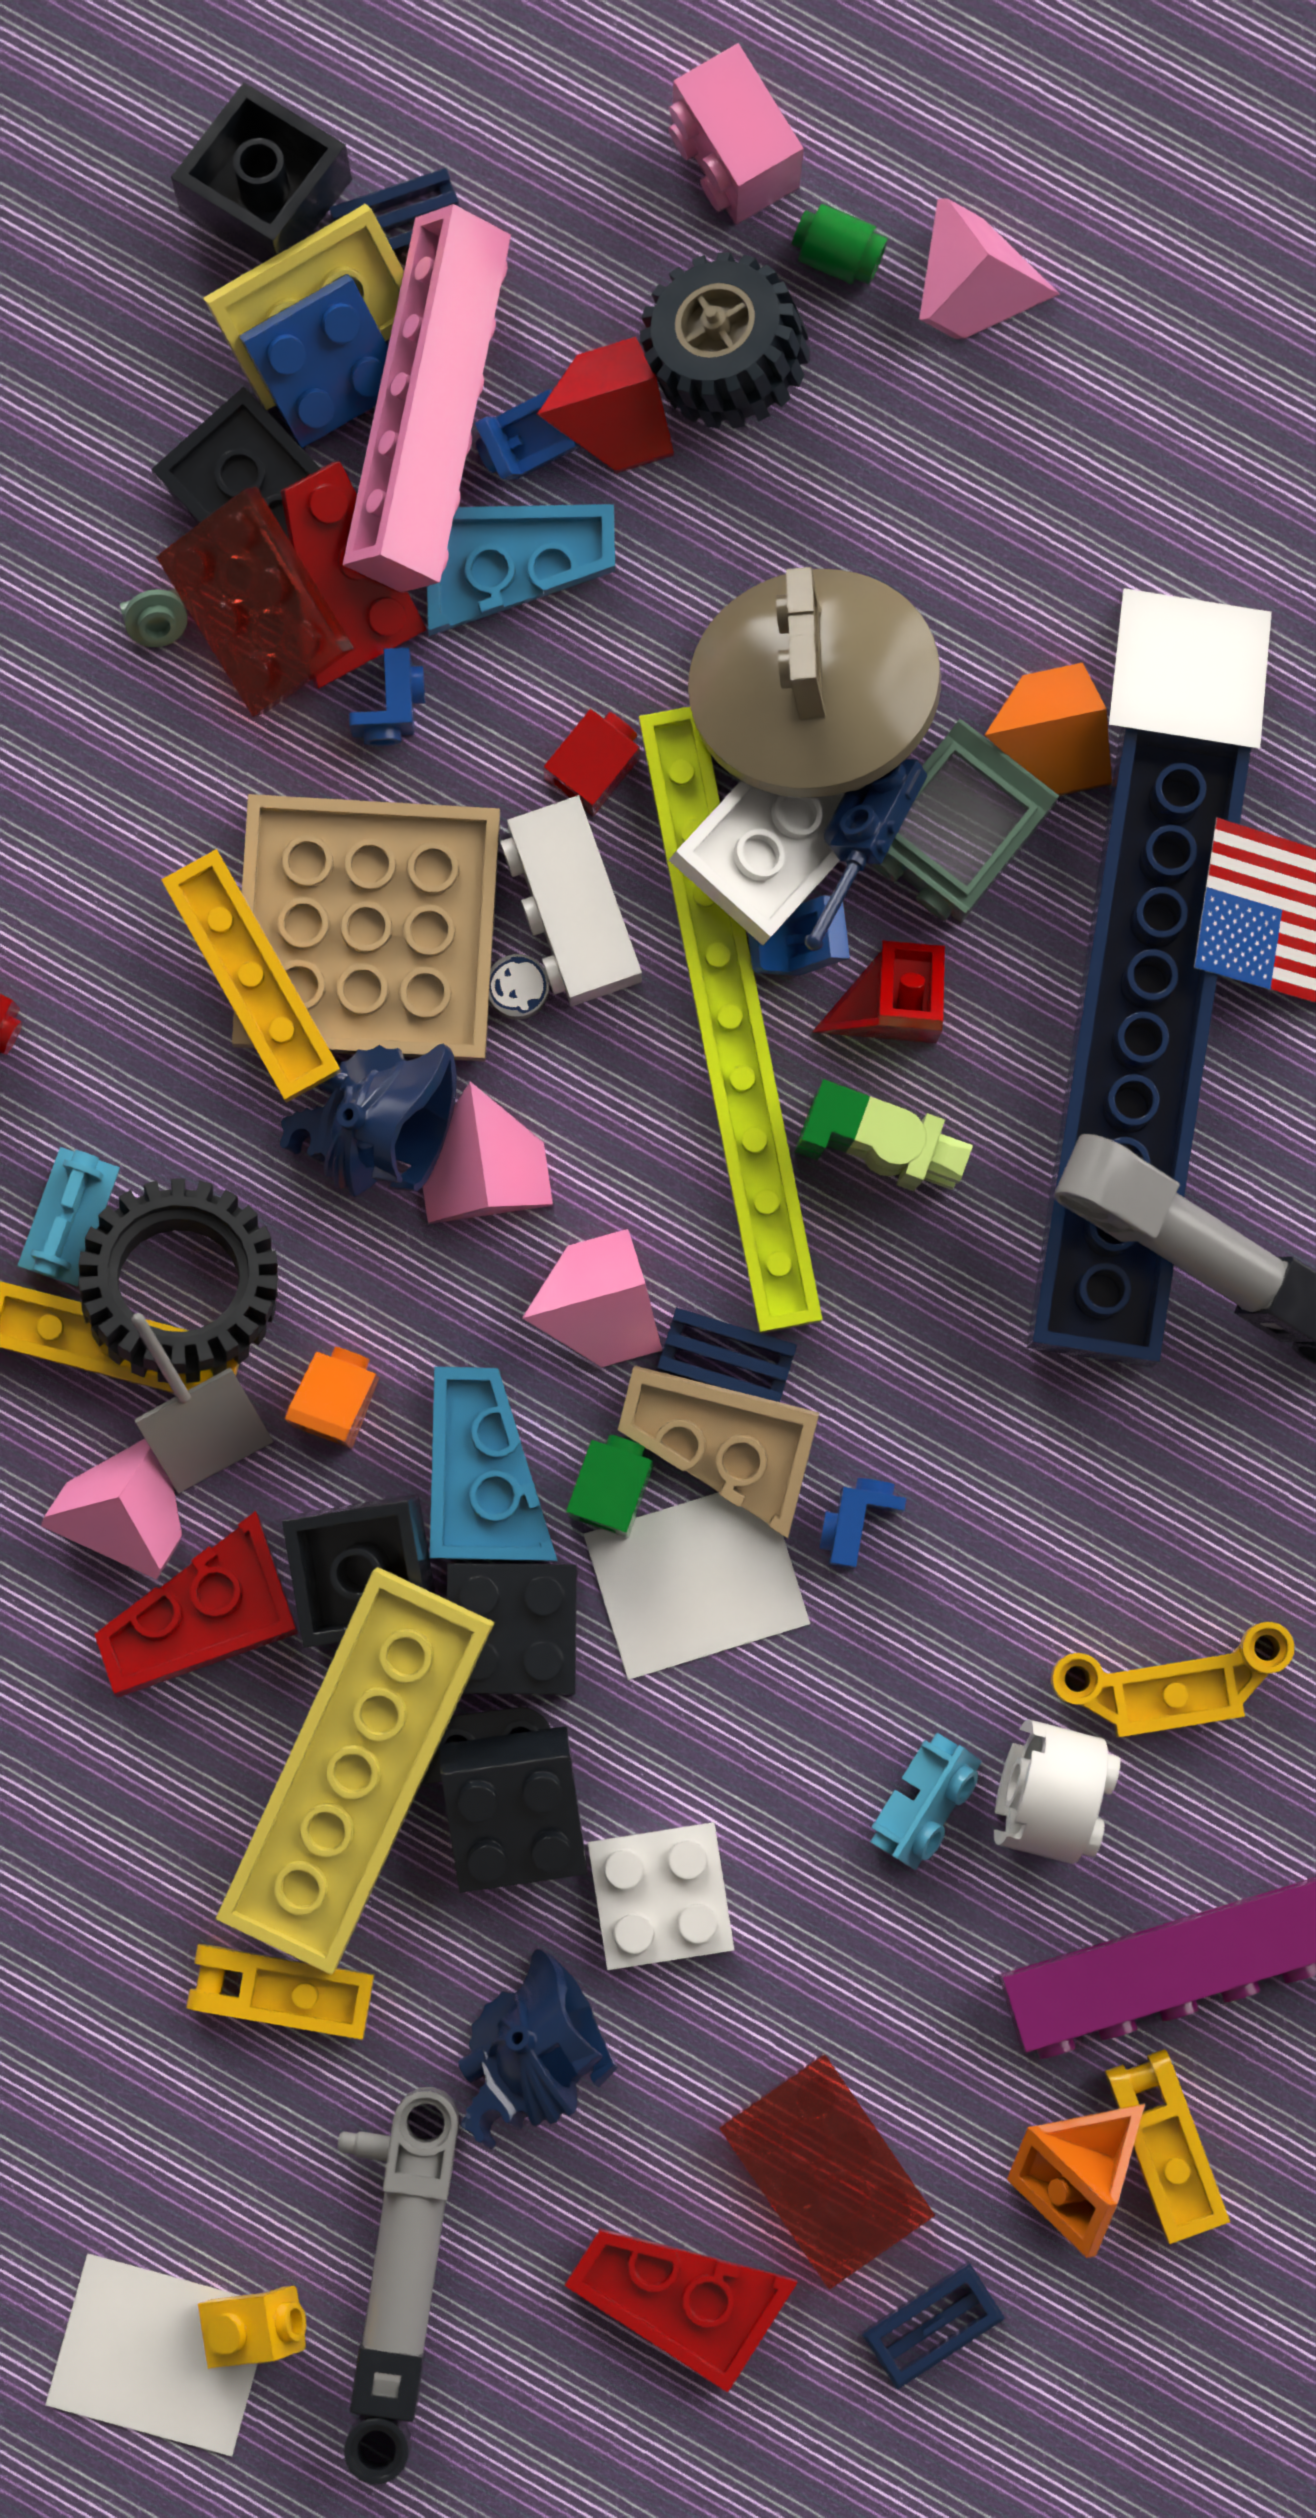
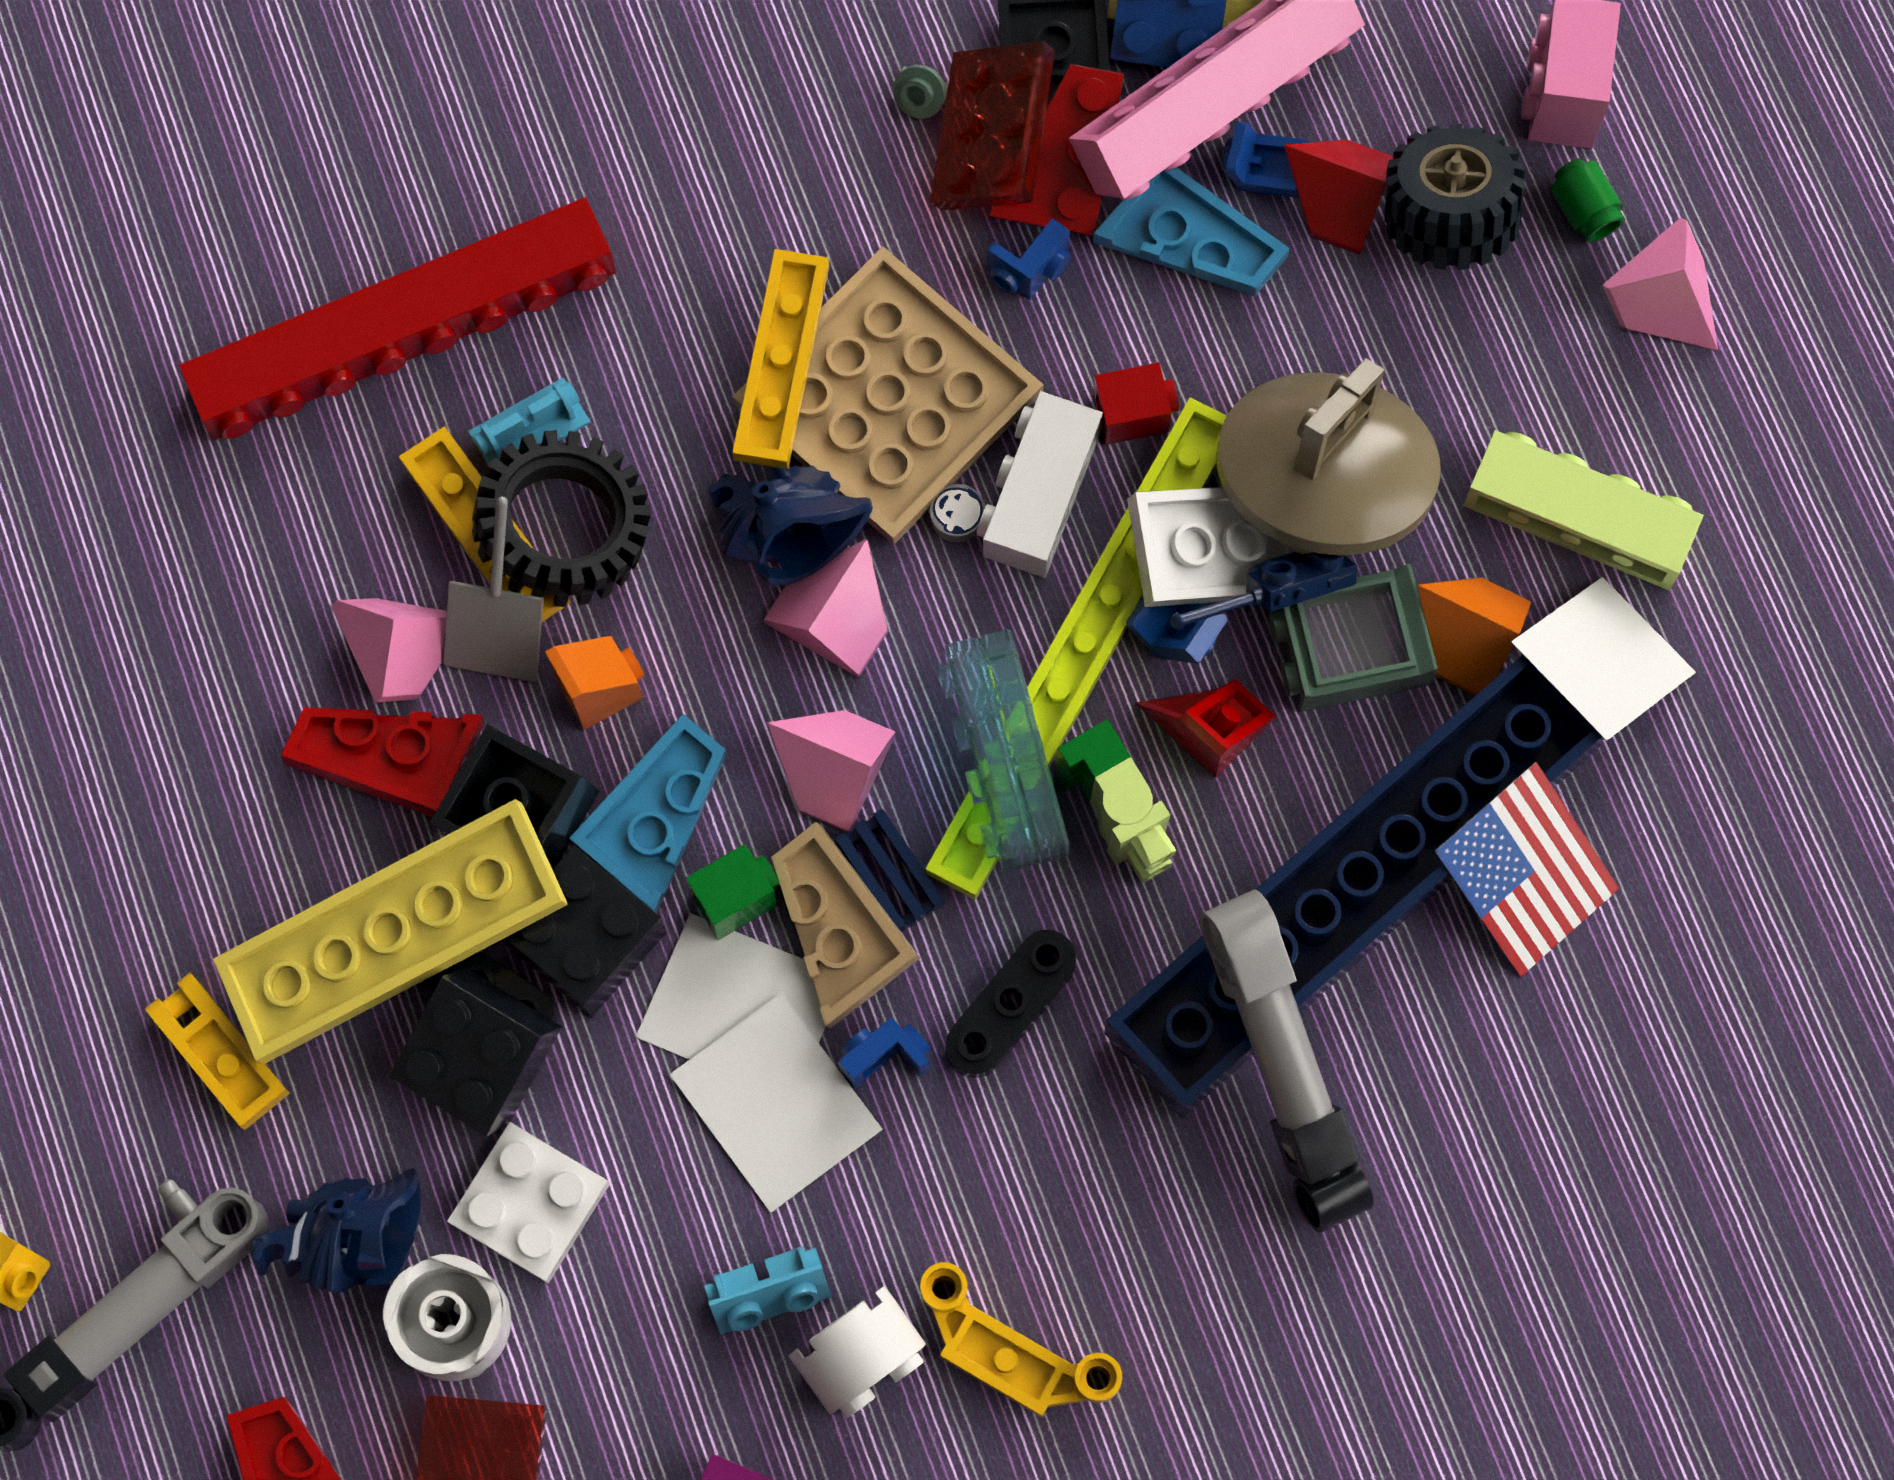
camera: 45 degrees right, 10 degrees down
none -> white brick [383,1254,511,1381]
none -> white sticker [669,993,883,1212]
none -> clear light blue brick [937,629,1069,872]
none -> black plate [946,930,1076,1078]
none -> yellowish green brick [1463,430,1704,591]

